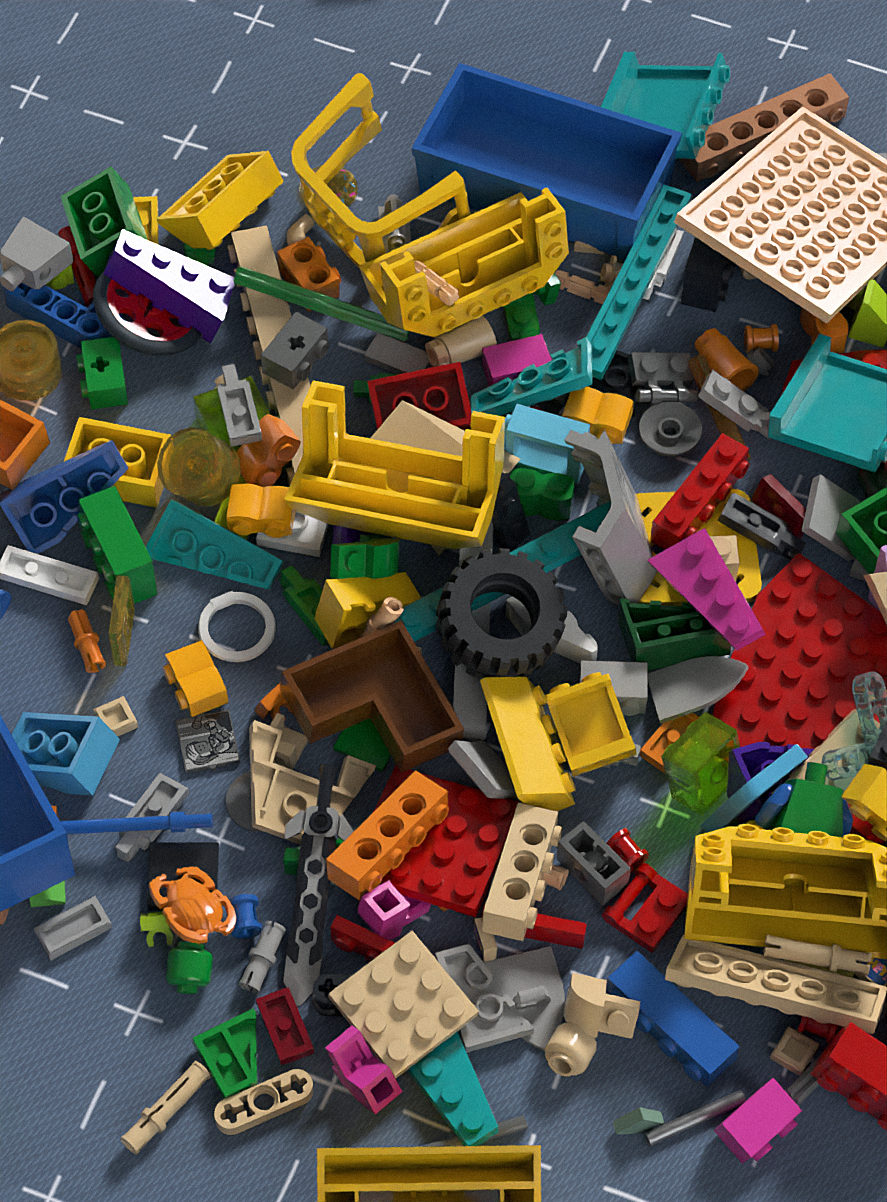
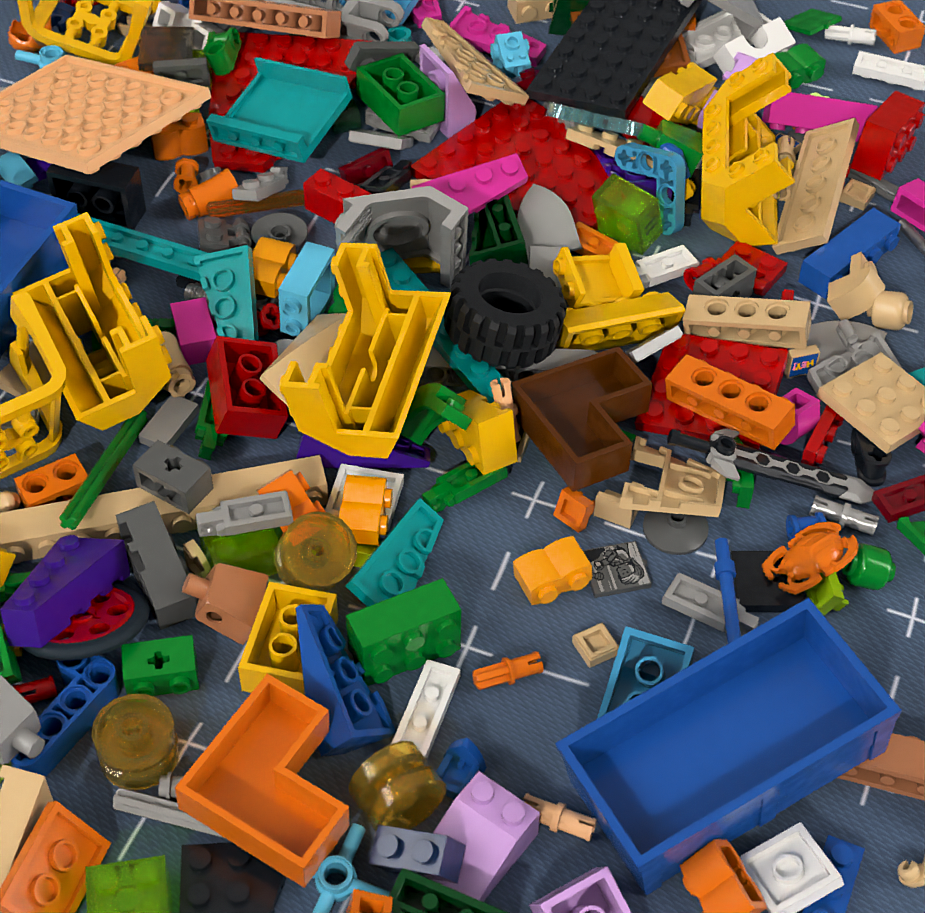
camera: 90 degrees left, 10 degrees down
clear yellow tile [109,576,135,666] -> none
white piece [198,591,276,662] -> none
light nougat axle [414,261,459,305] -> none
none -> dark grey wedge [115,501,199,630]
none -> nougat torso [182,563,269,645]
none -> white hinge [635,245,699,288]

